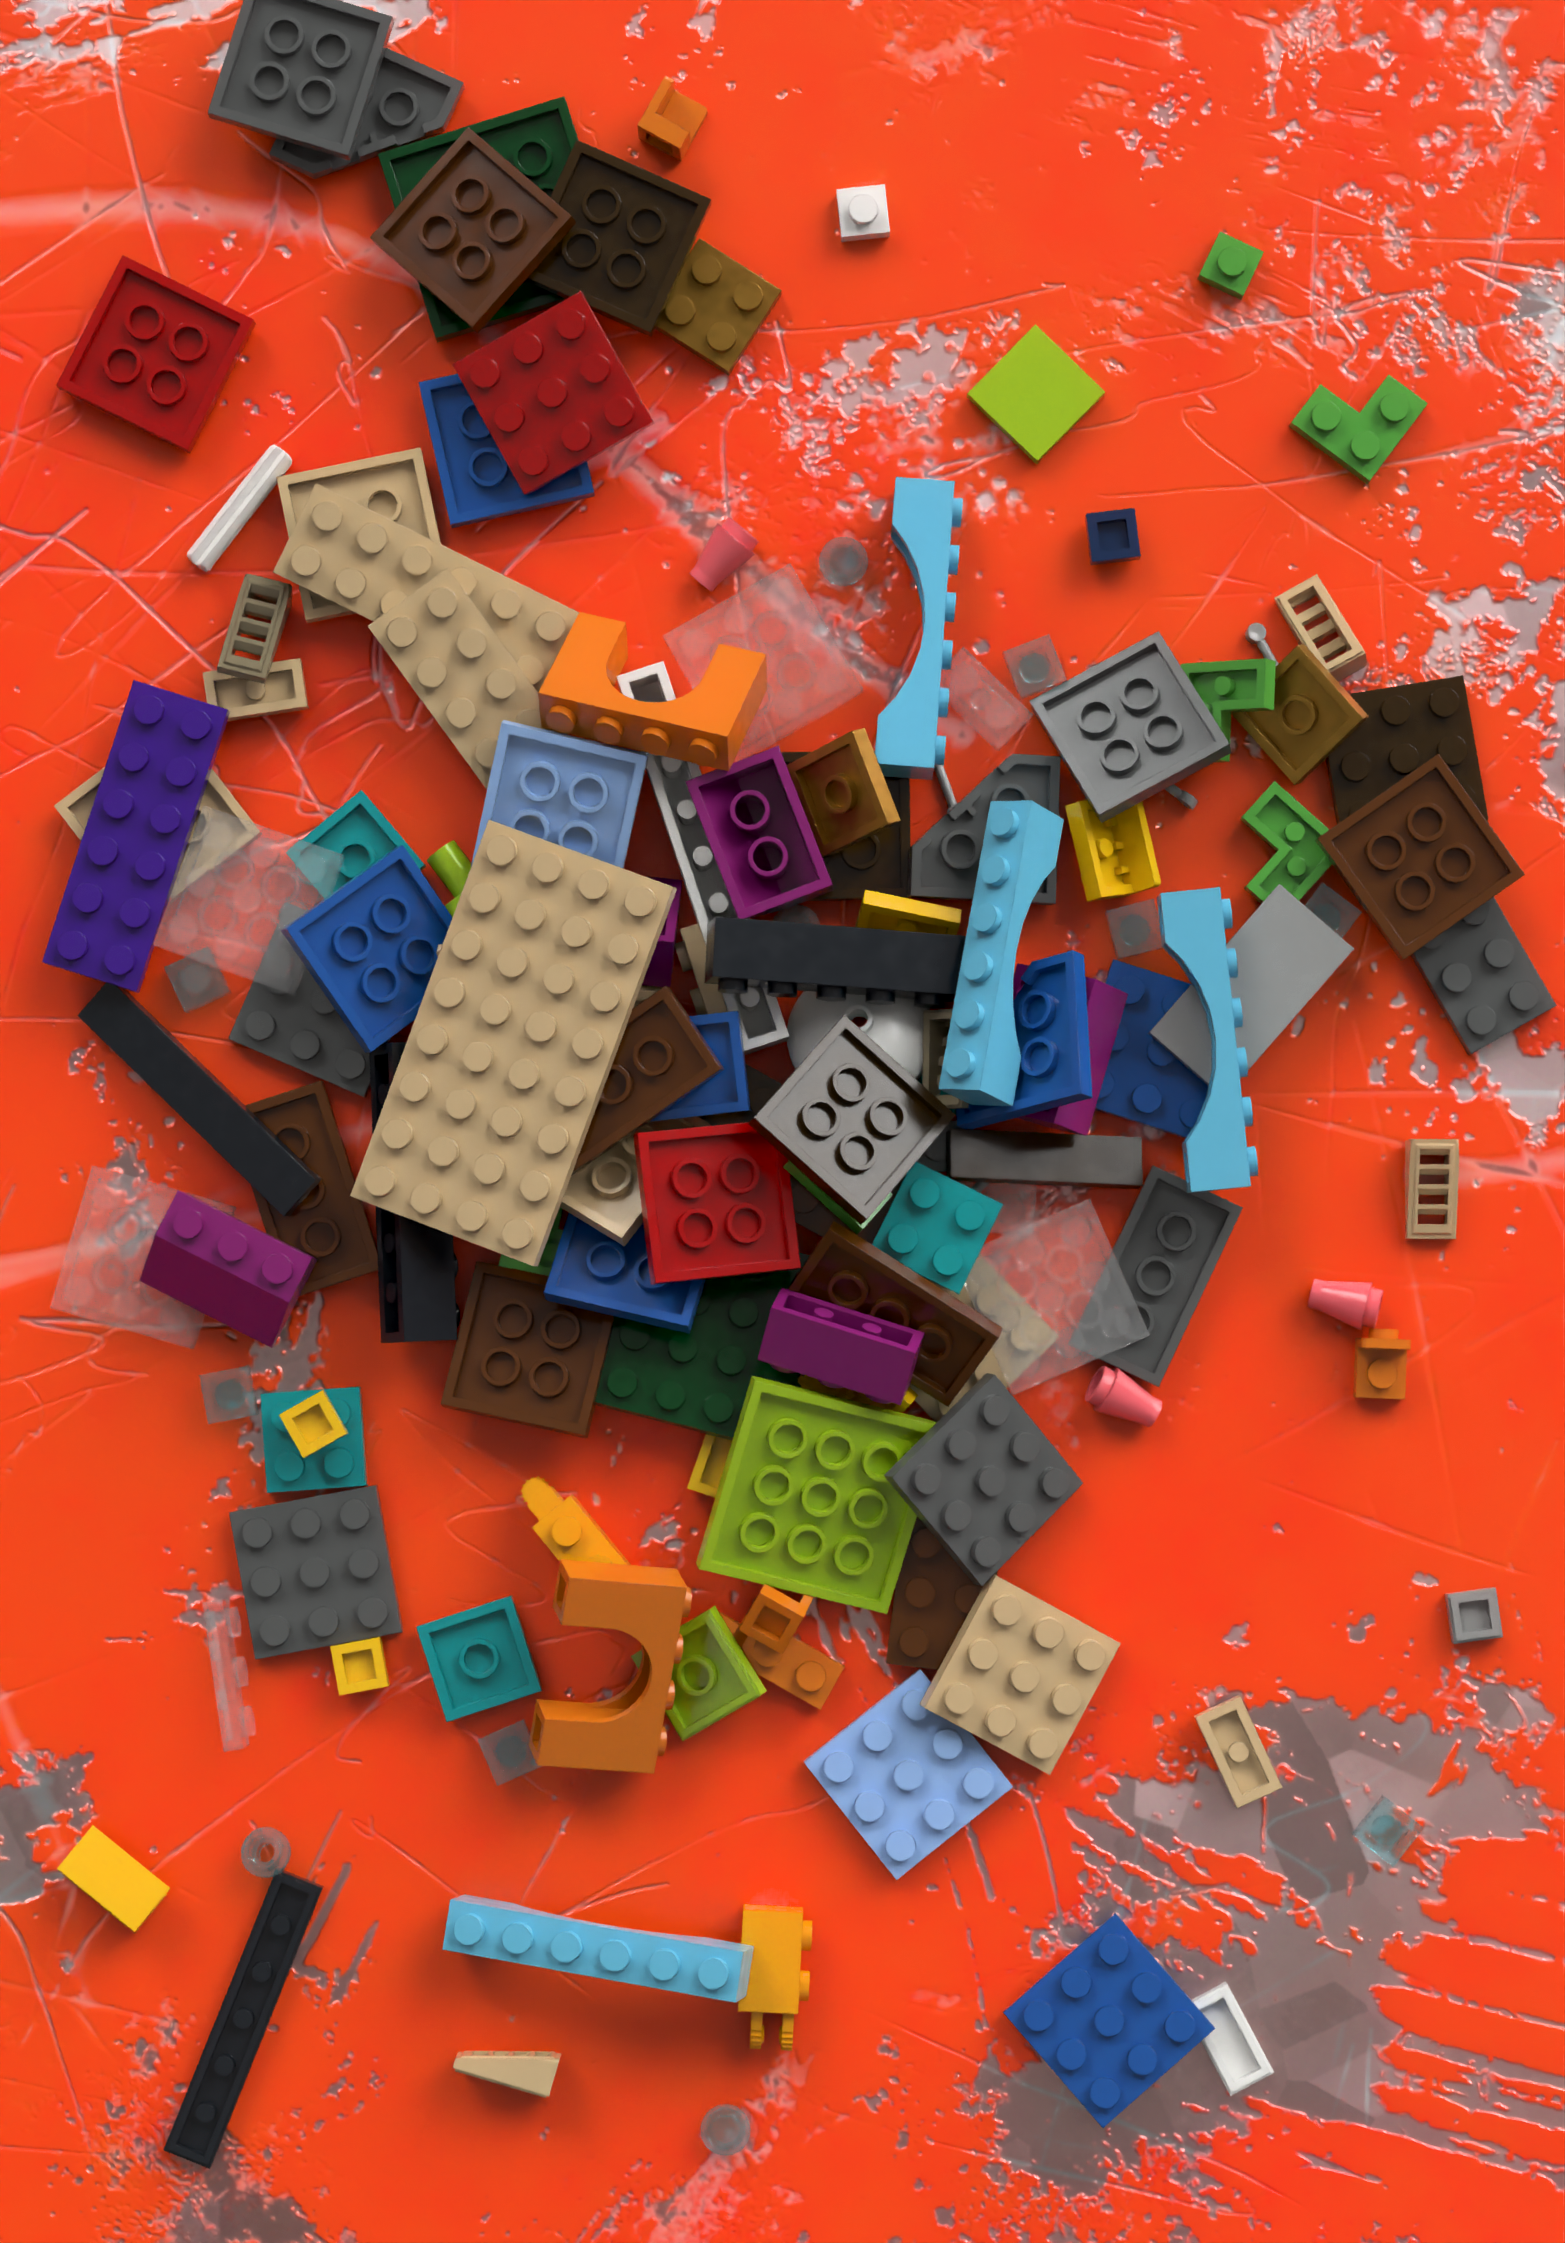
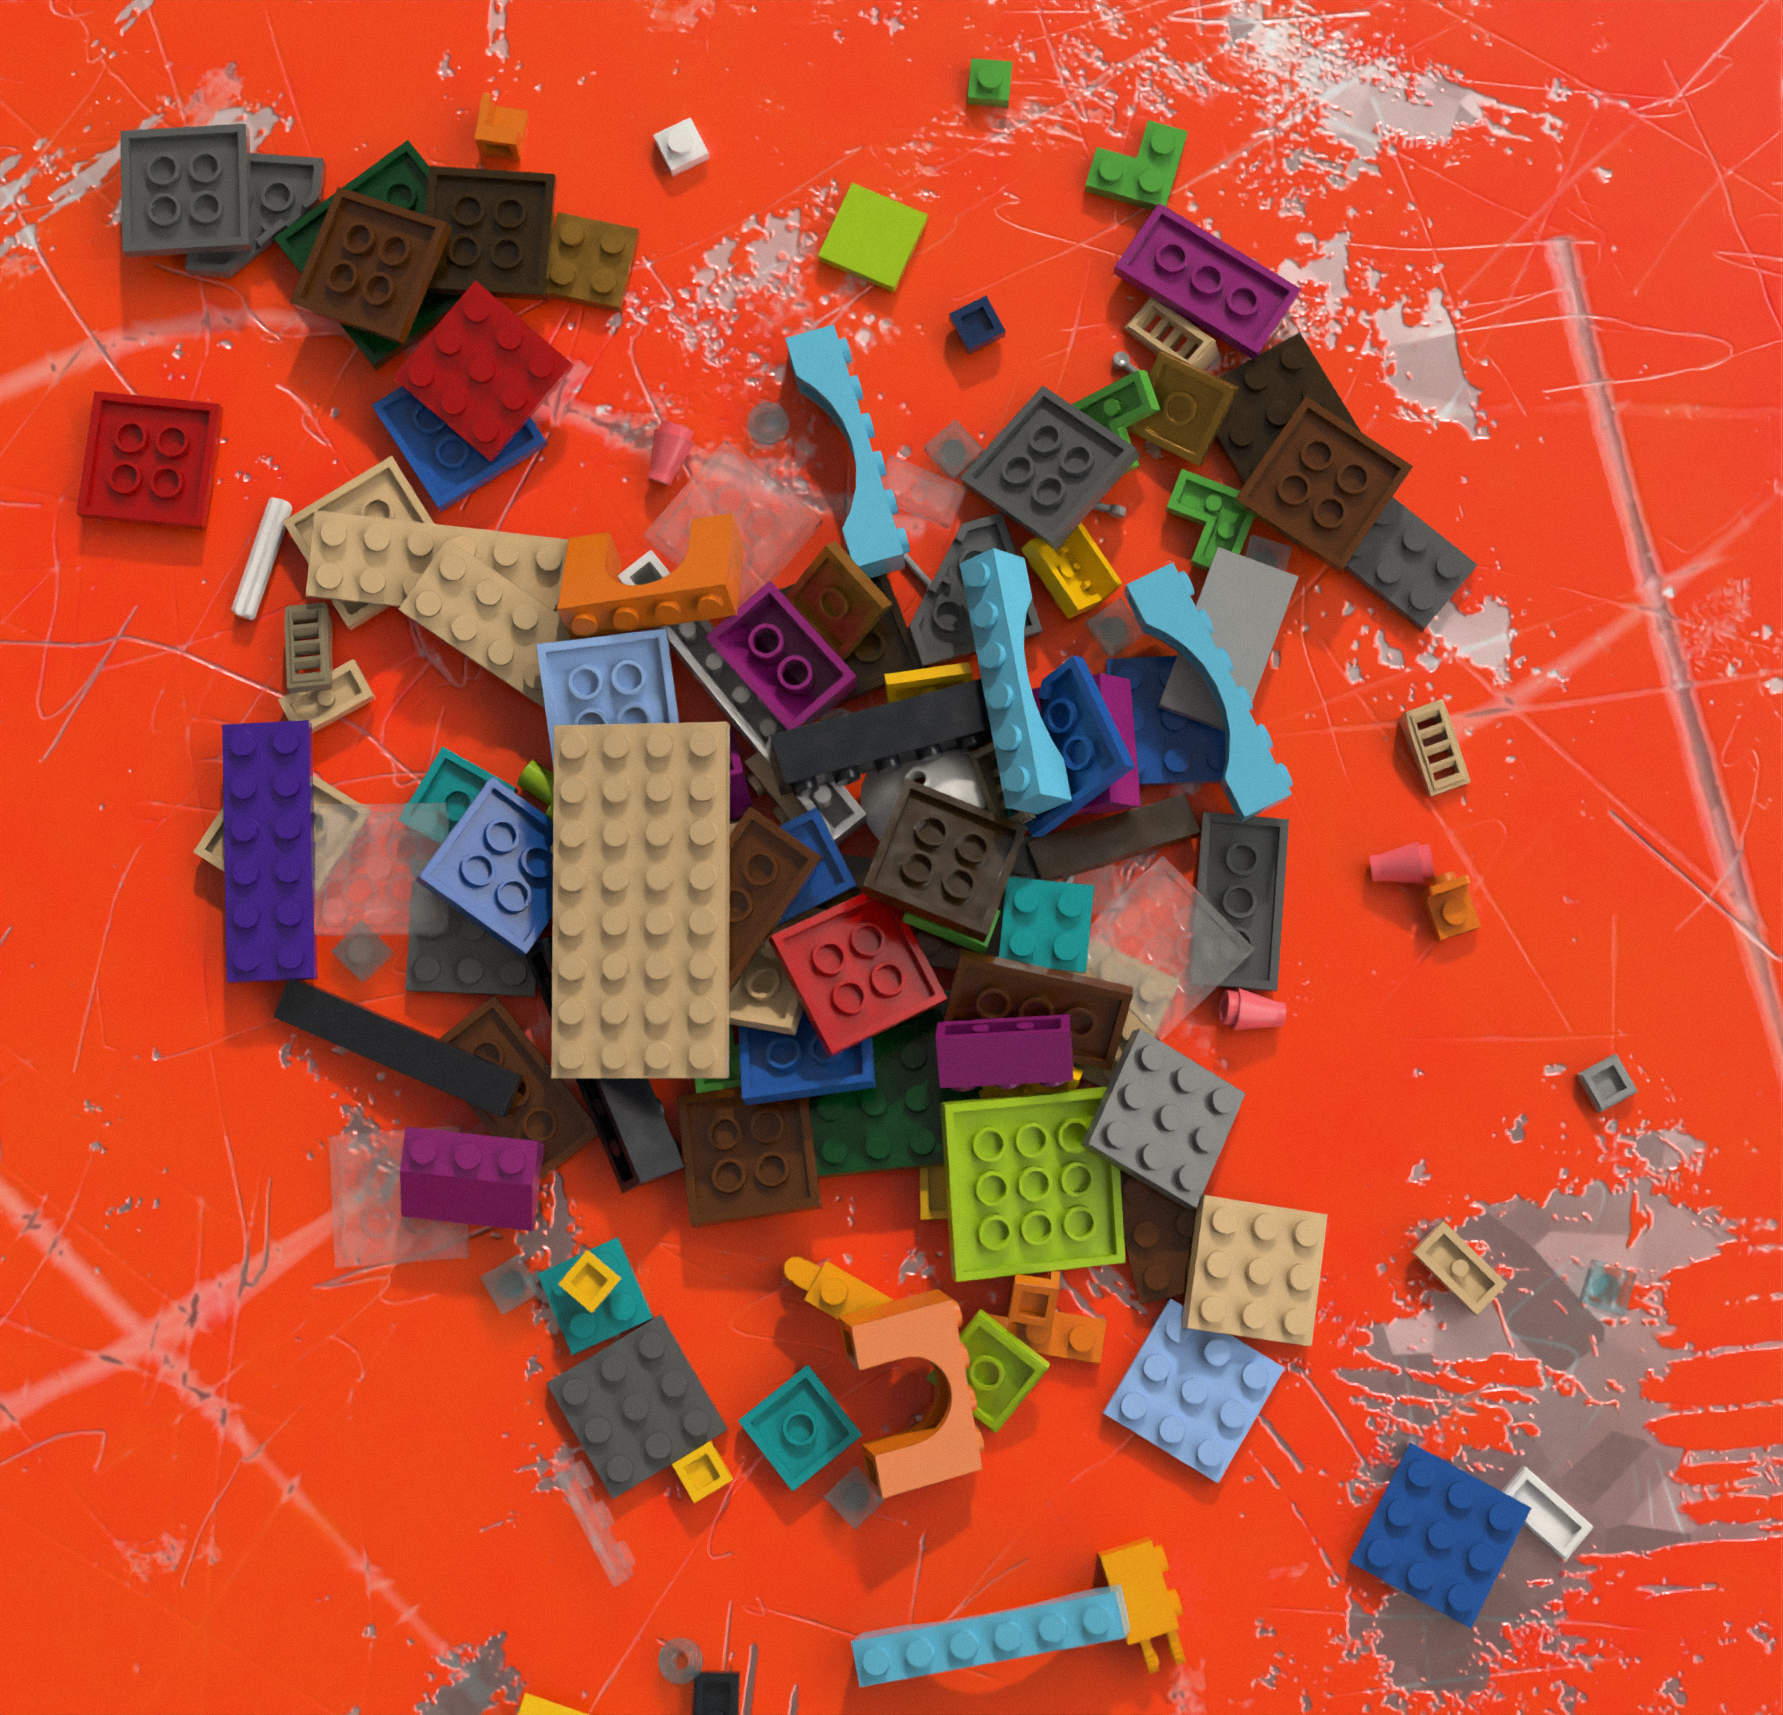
camera: 15 degrees left, 5 degrees down
none -> magenta plate [1113,203,1301,360]

